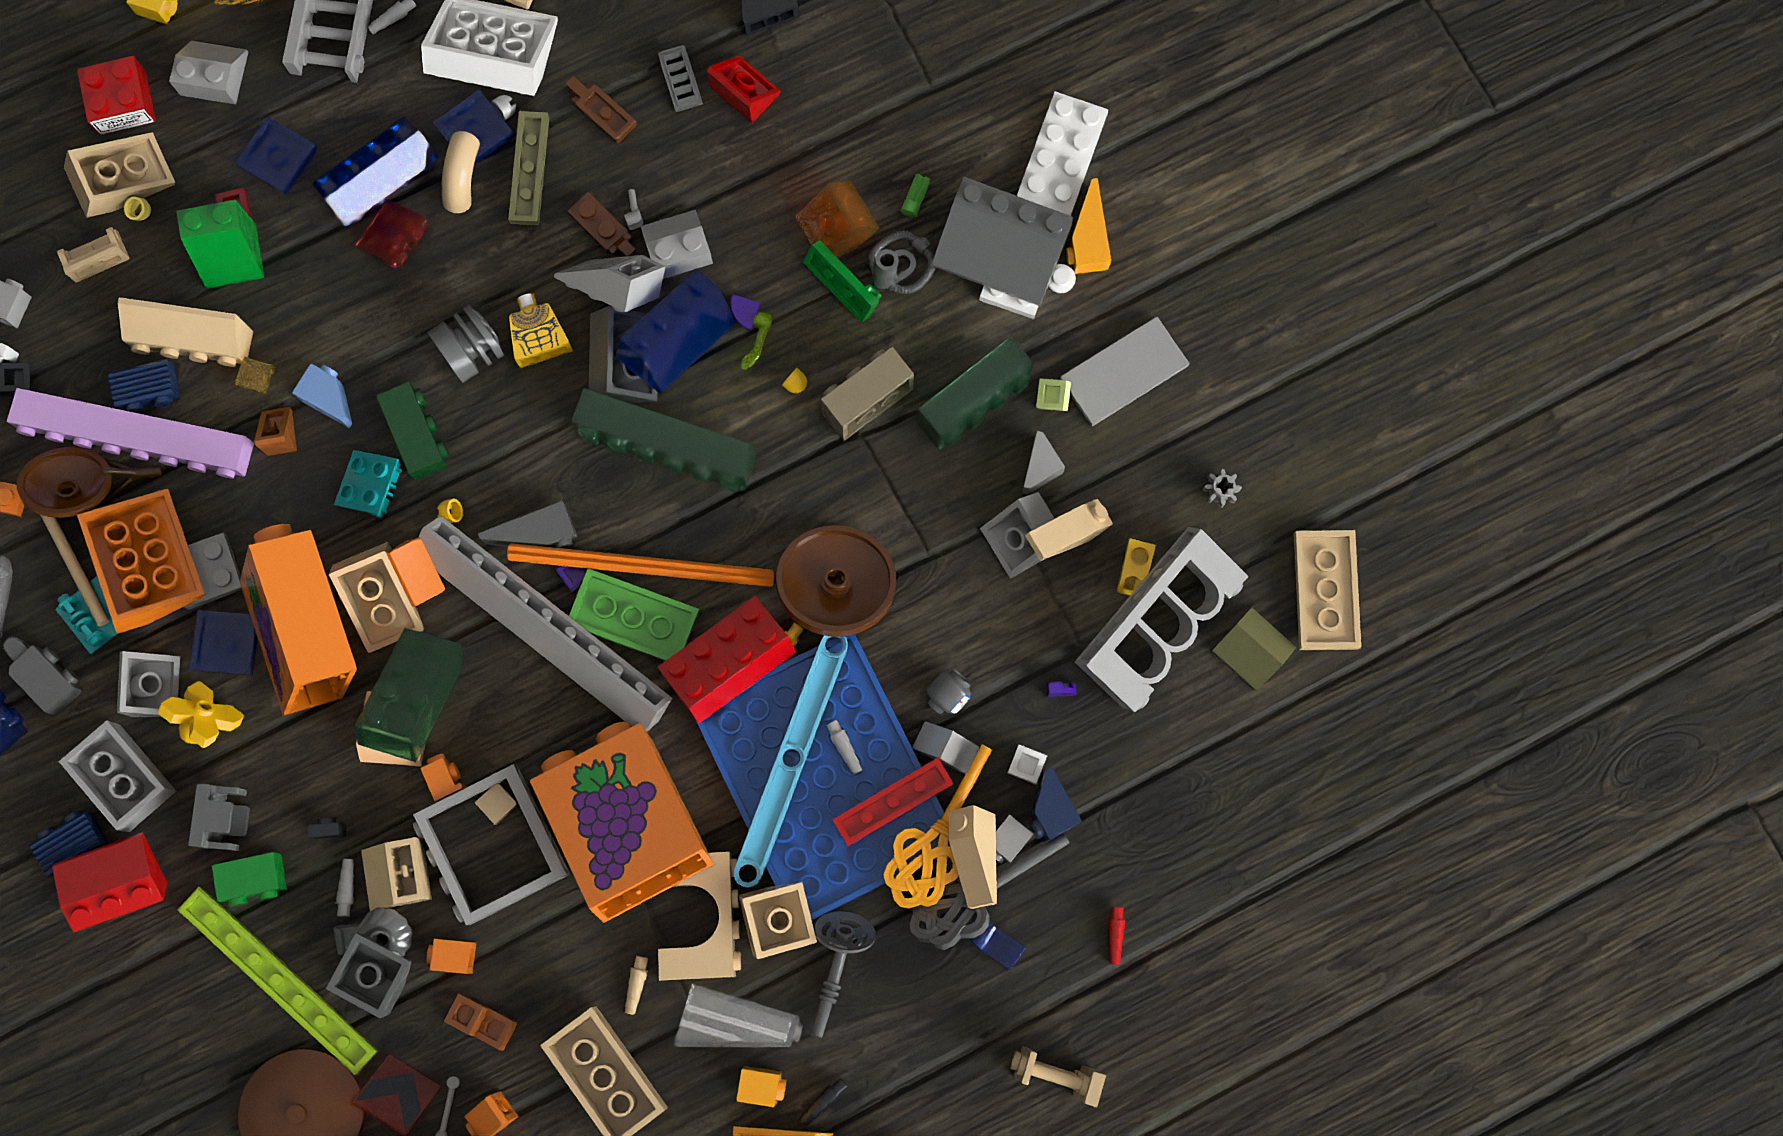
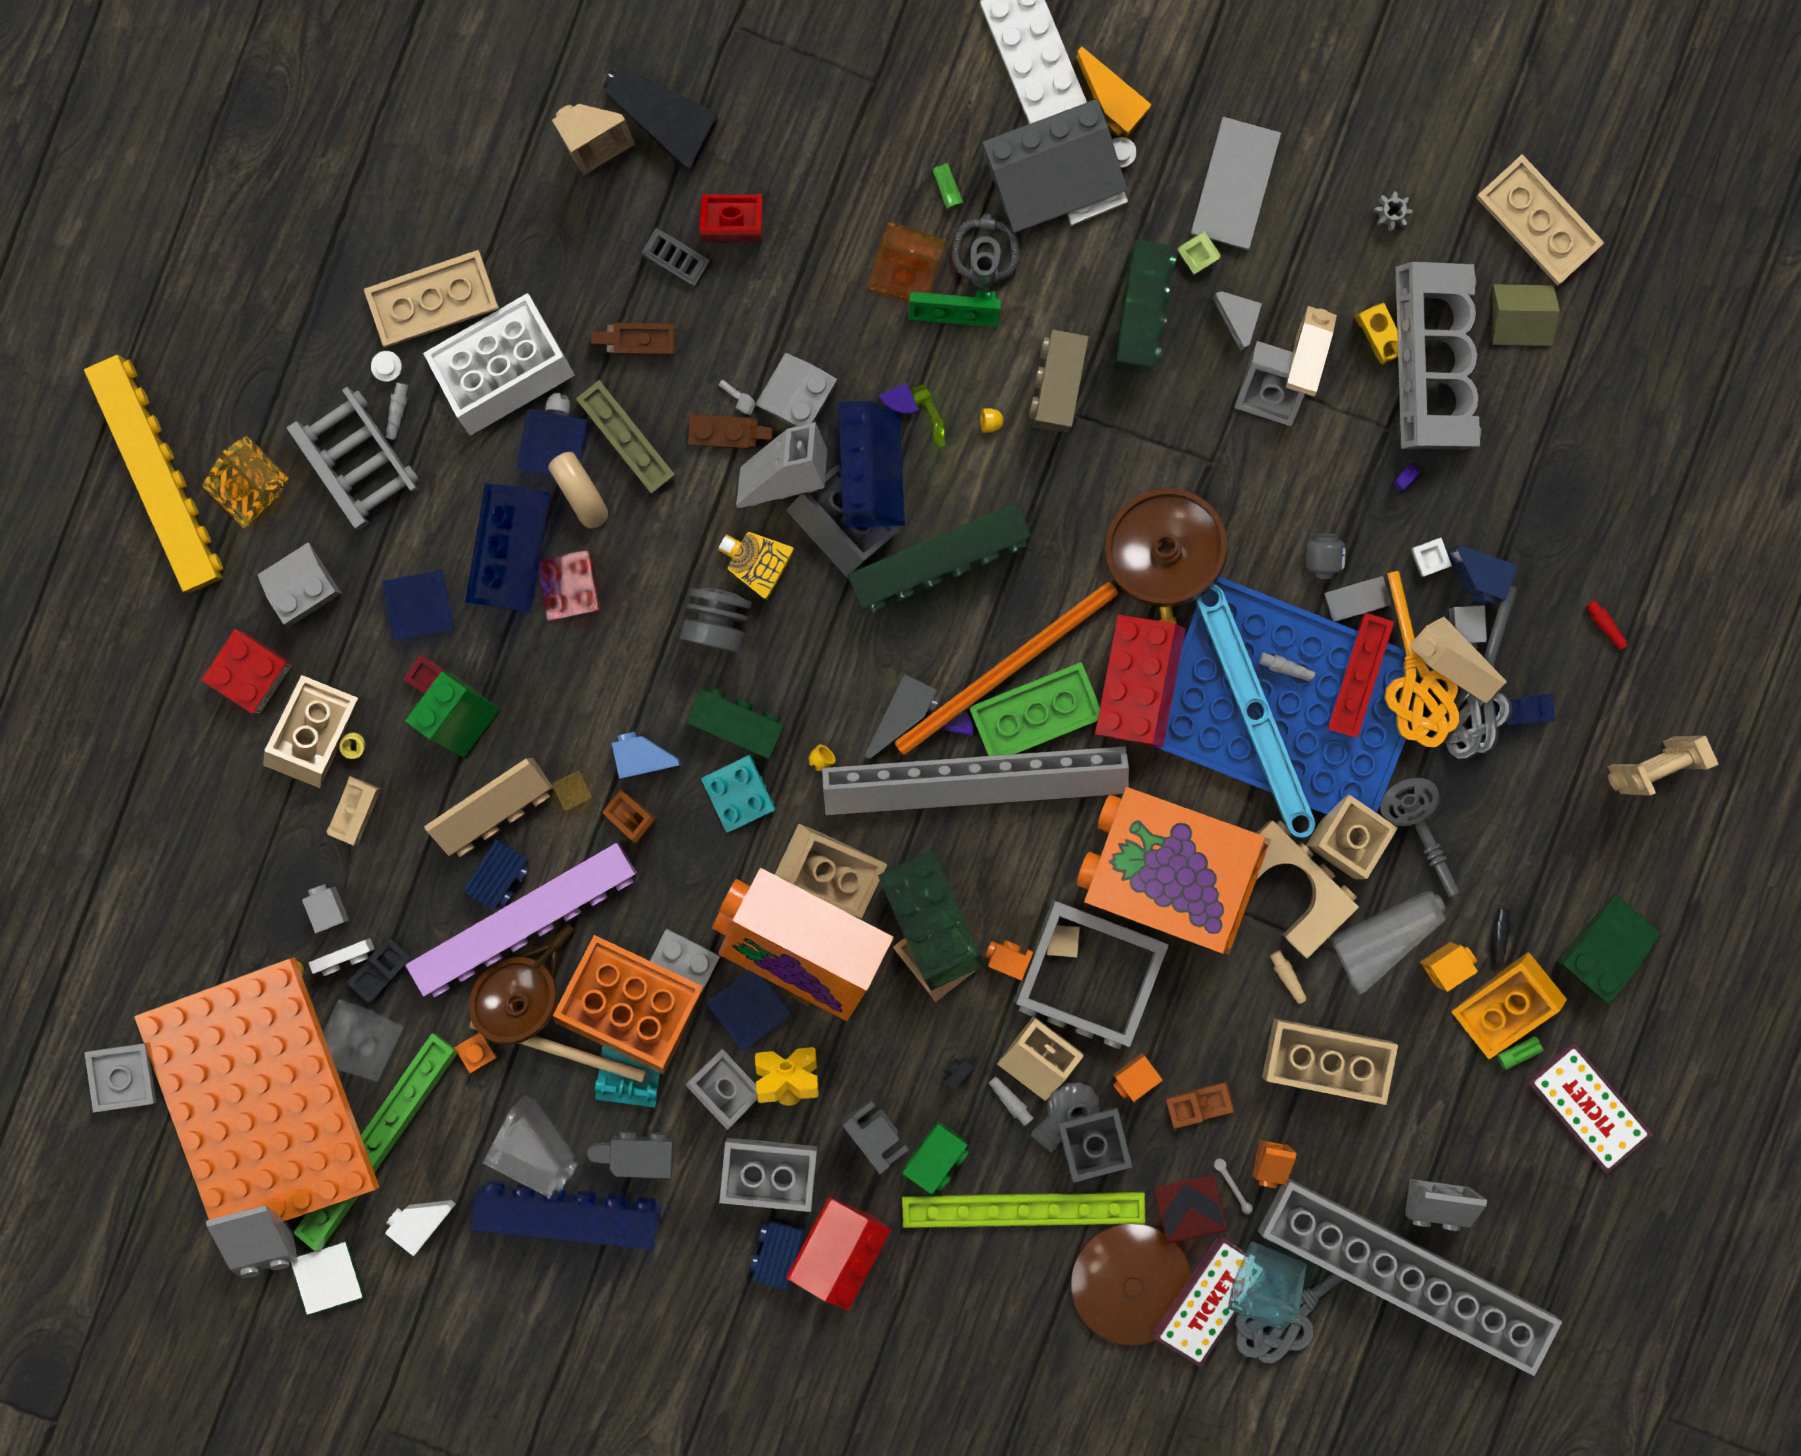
camera: 40 degrees left, 10 degrees up
orange slope [387,538,445,607] -> none

